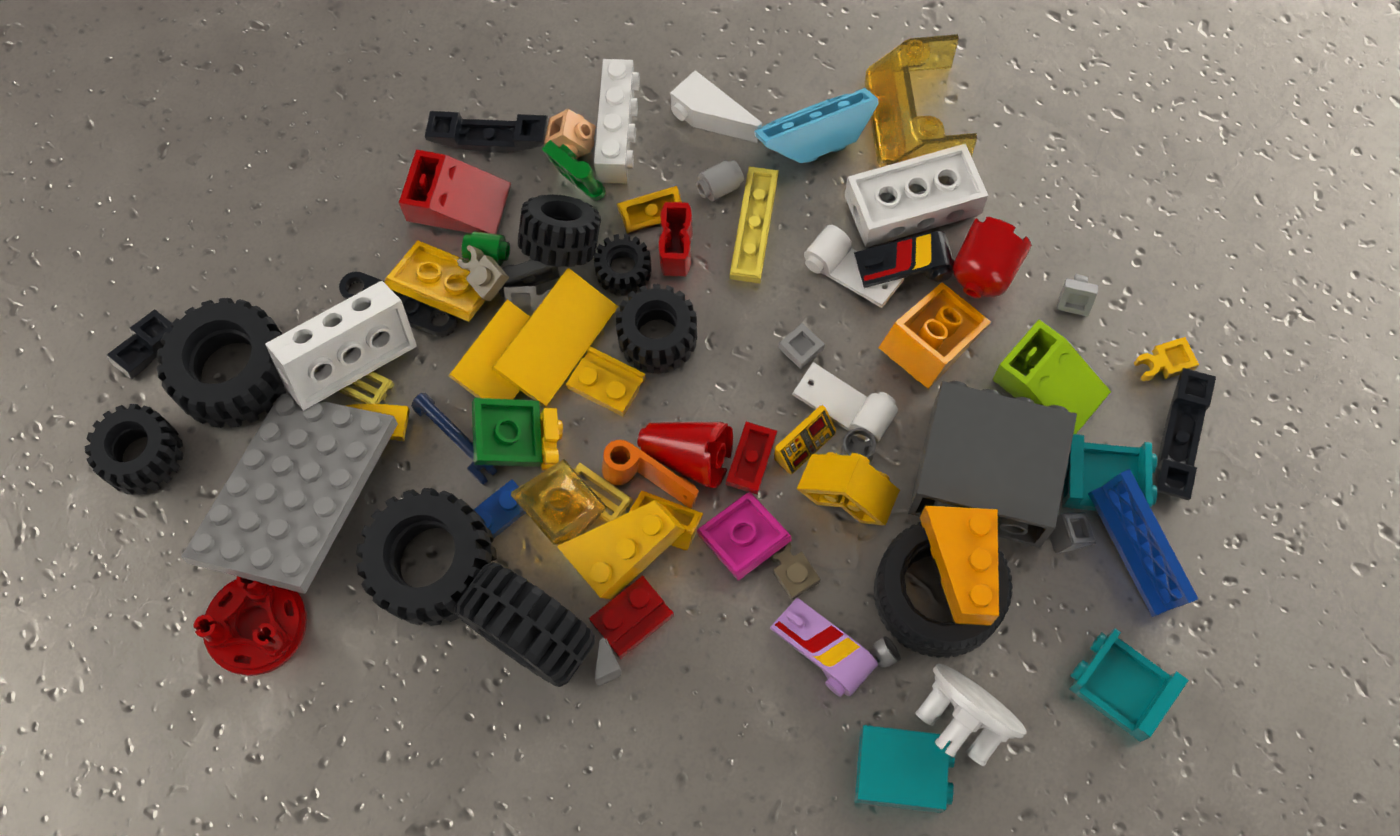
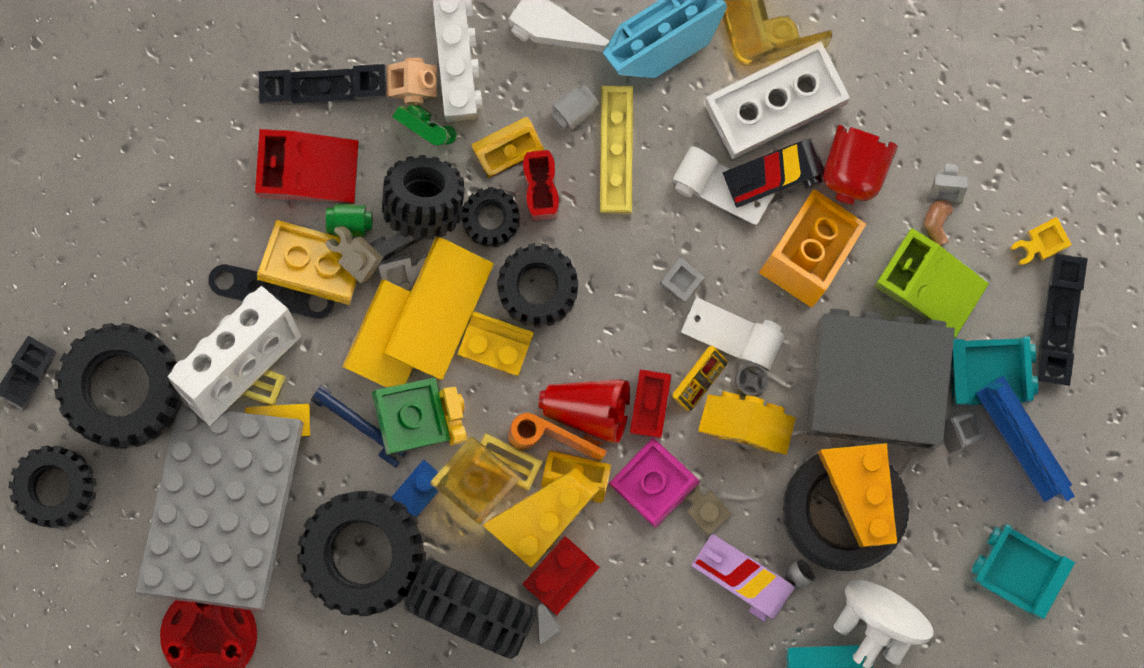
camera: 10 degrees left, 15 degrees up
none -> nougat arm [924,200,953,246]

